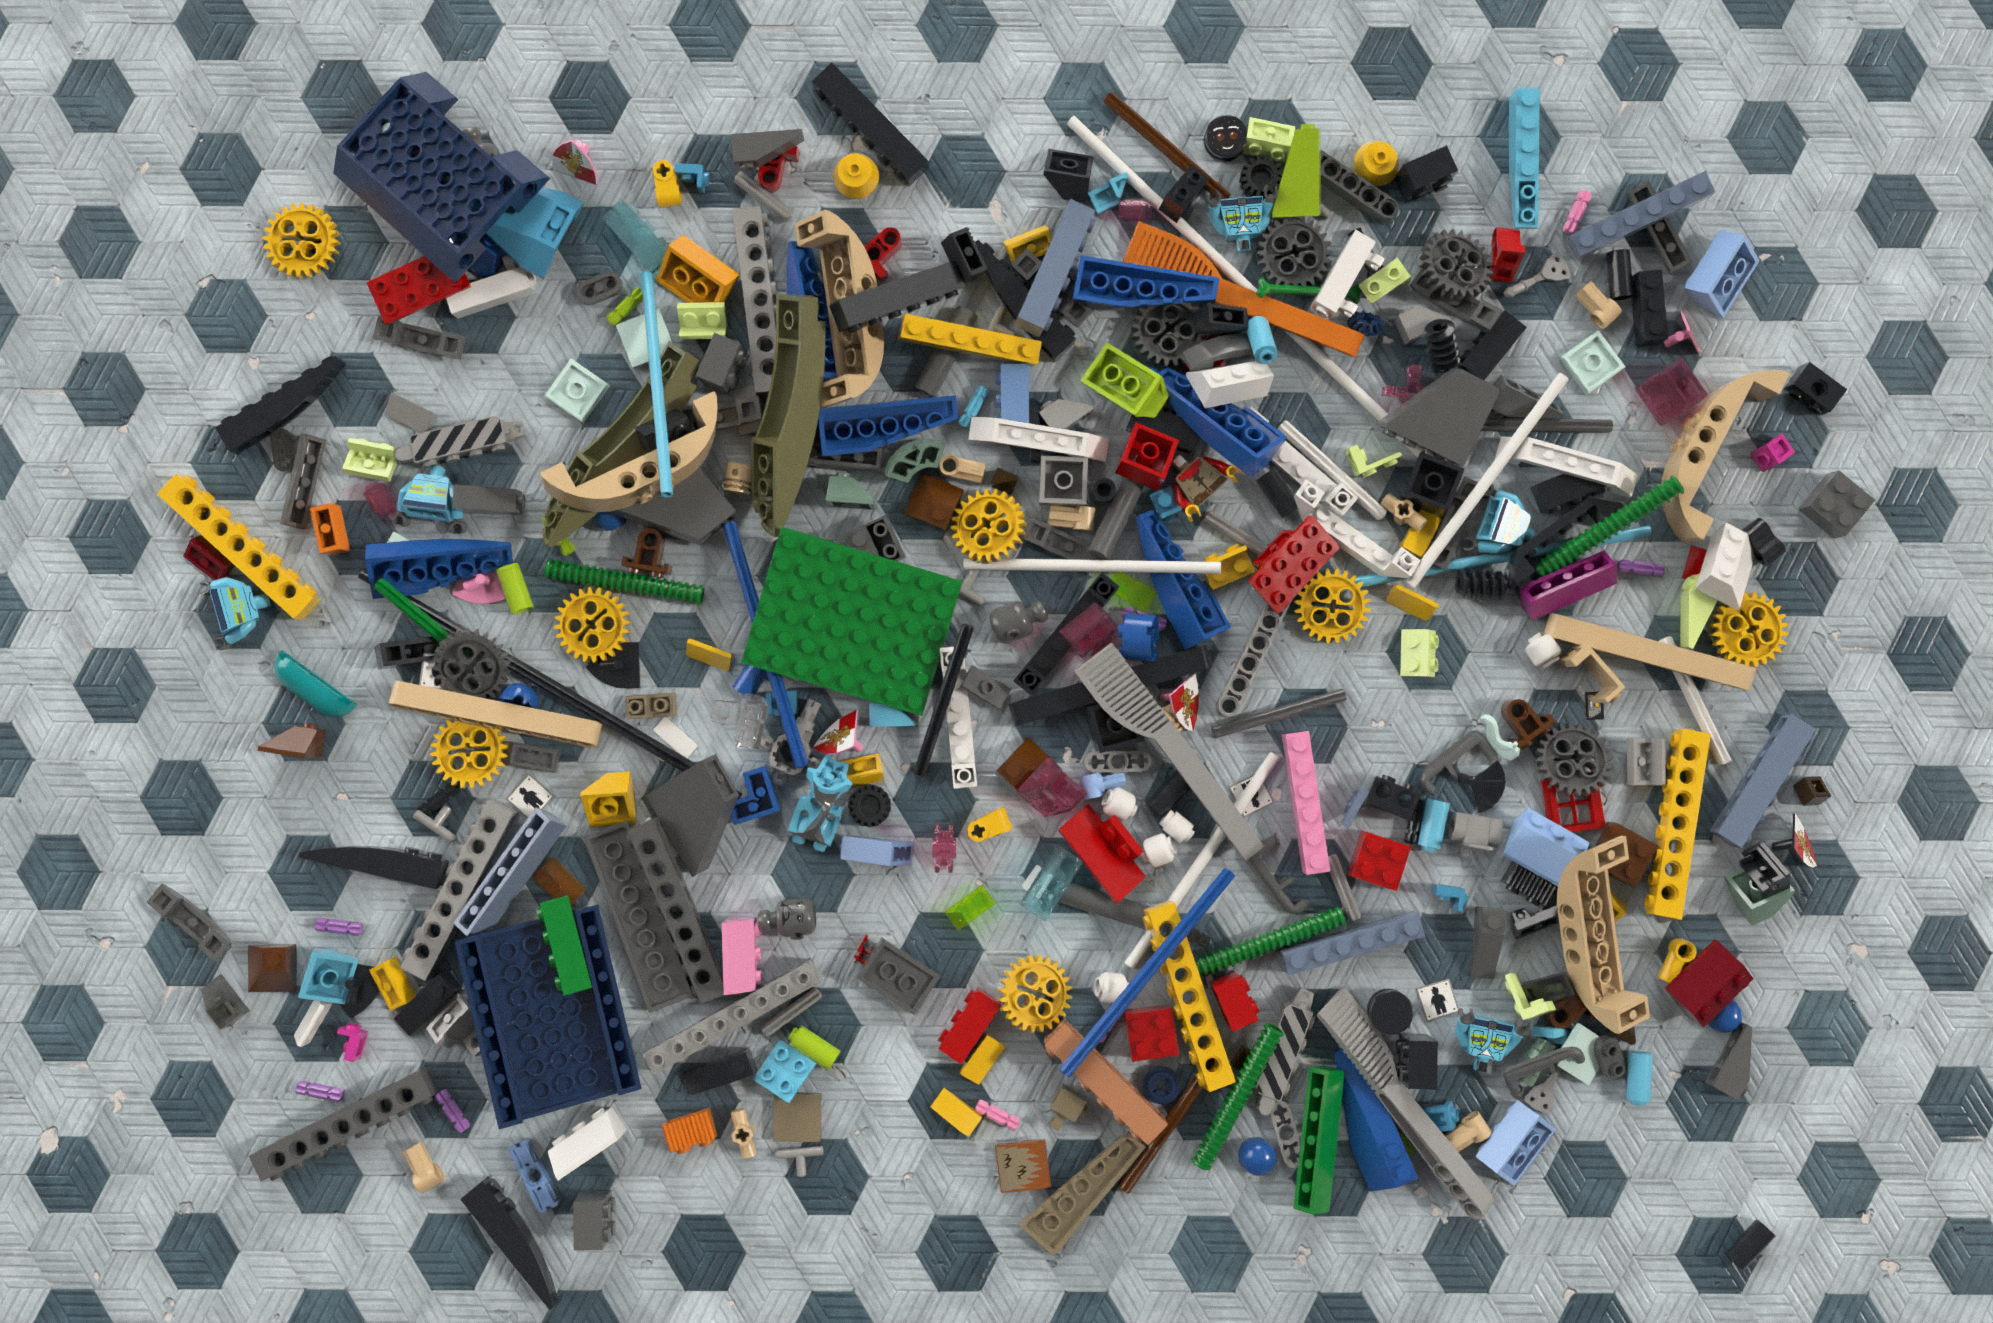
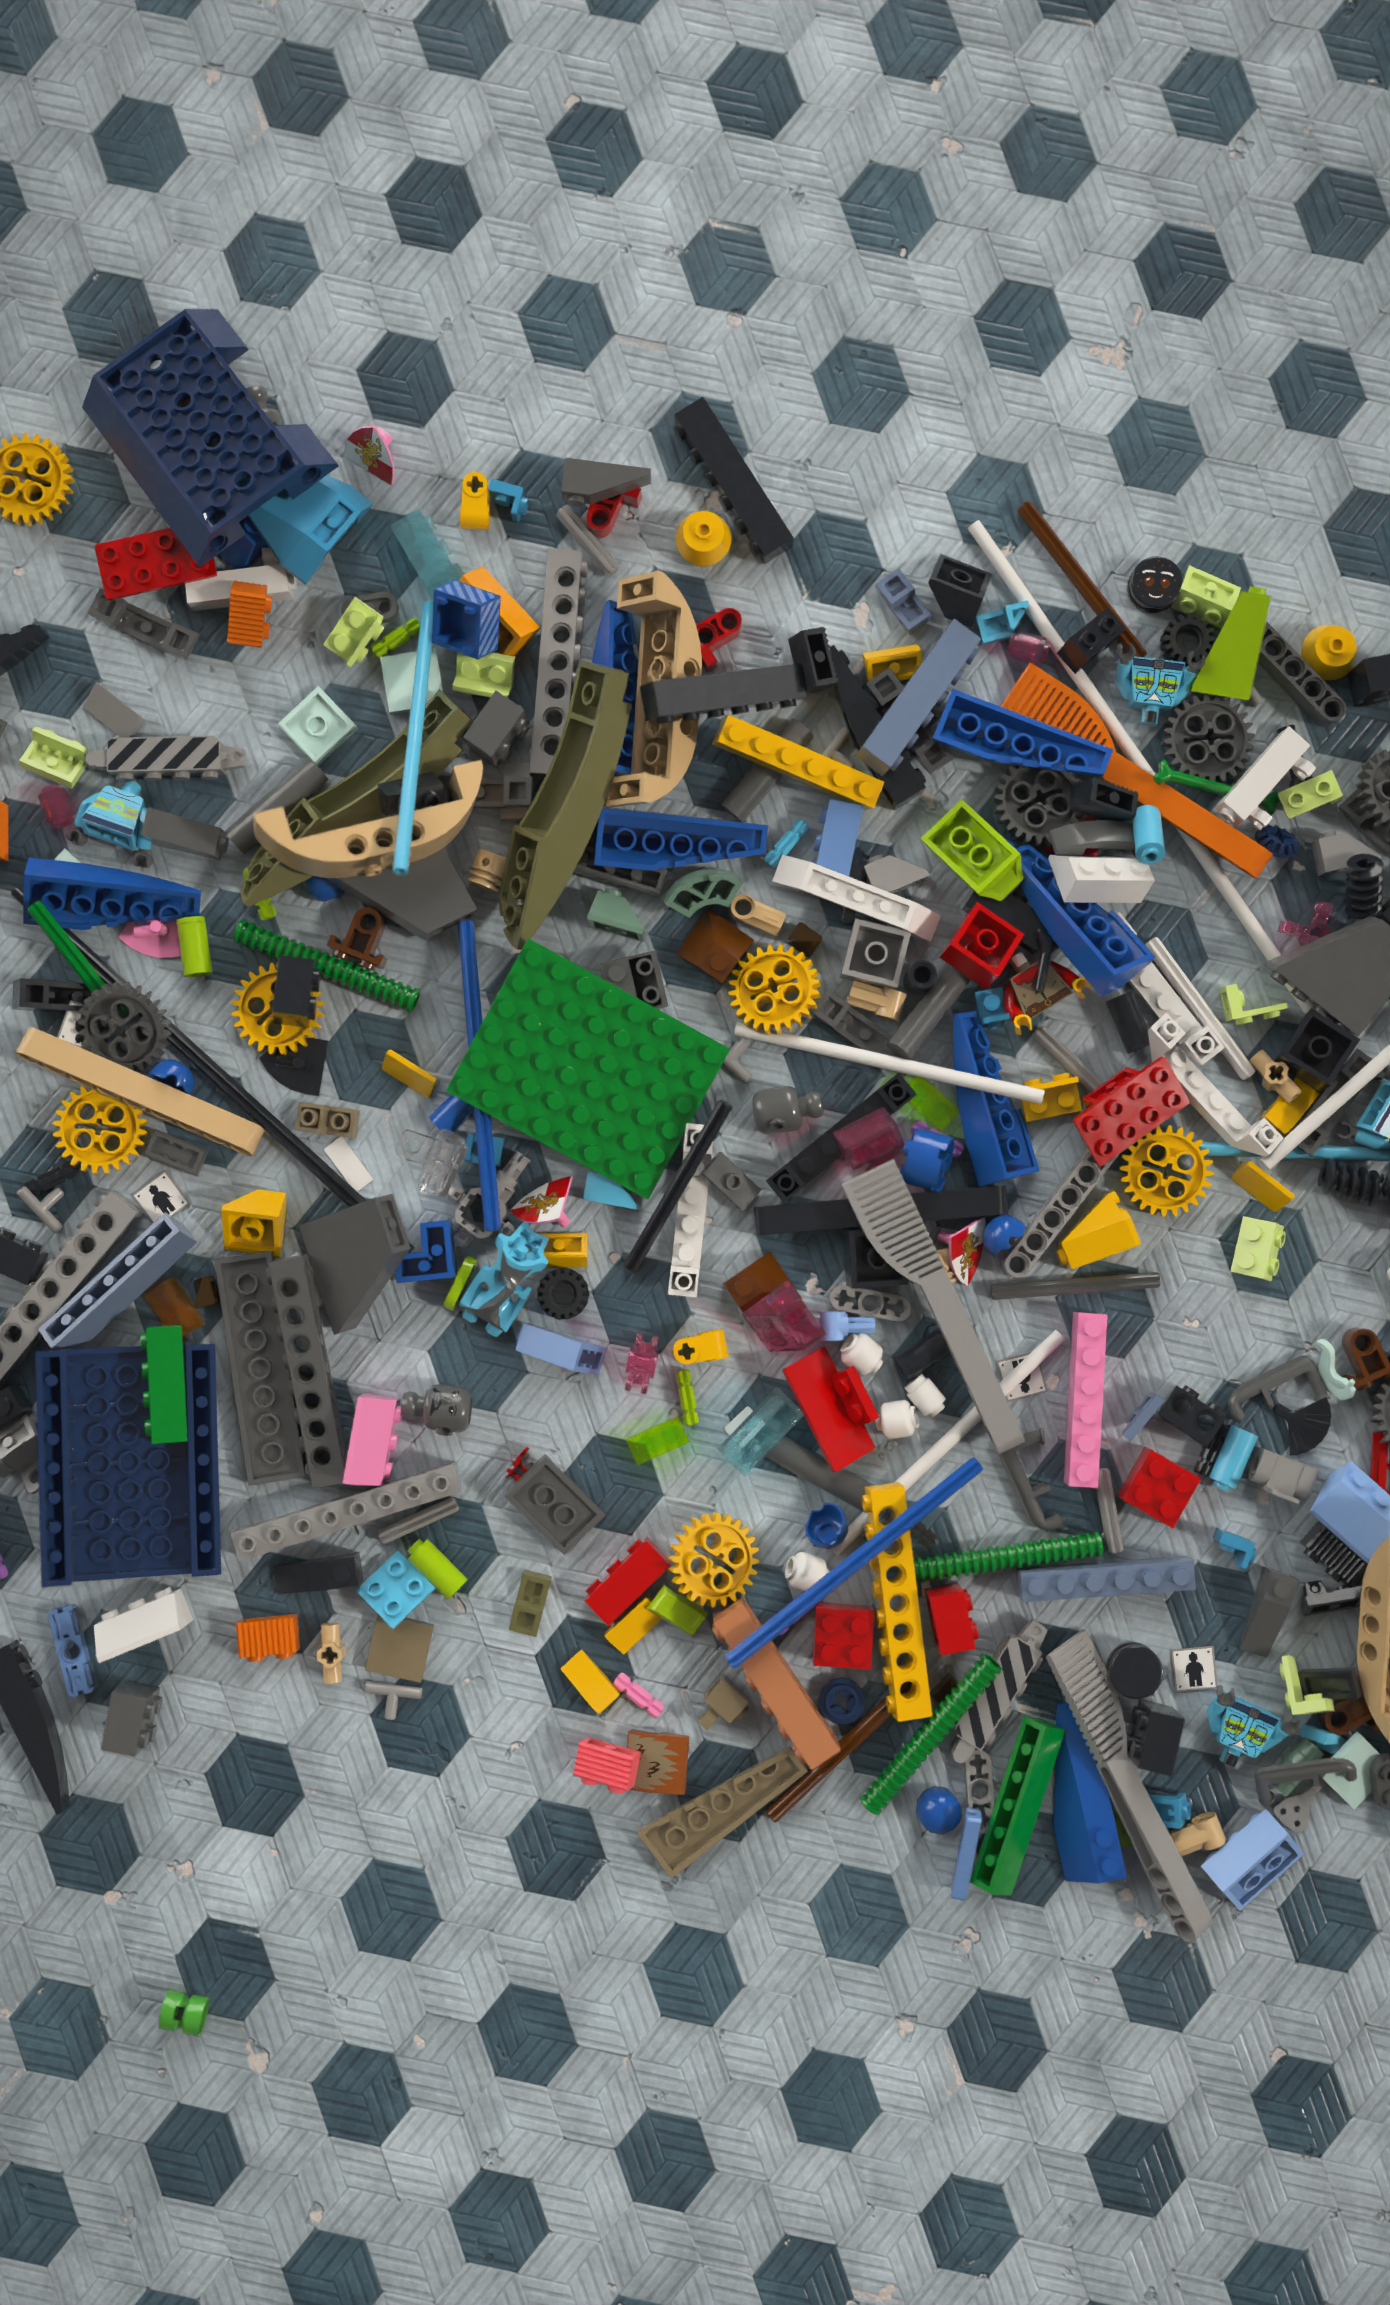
camera: 15 degrees right, 0 degrees up
none -> dark brown slope [193,1276,220,1309]
none -> dark grey brick [224,757,329,854]
none -> orange brick [227,580,272,648]
none -> black brick [272,955,321,1028]
none -> yellowish green bracket [323,597,384,668]
none -> blue container [432,580,501,660]
none -> lime tile [443,1256,478,1311]
none -> olive slope [509,1569,552,1637]
none -> coral brick [573,1737,641,1794]
none -> lime tile [647,1584,708,1637]
none -> lime axle [675,1369,699,1426]
none -> blue hair [805,1502,848,1549]
none -> sand blue slope [876,568,932,635]
none -> medium blue piece [951,1807,981,1901]
none -> blue hair [983,1214,1025,1256]
none -> black piece [1033,929,1059,992]
none -> yellow slope [1056,1191,1142,1270]

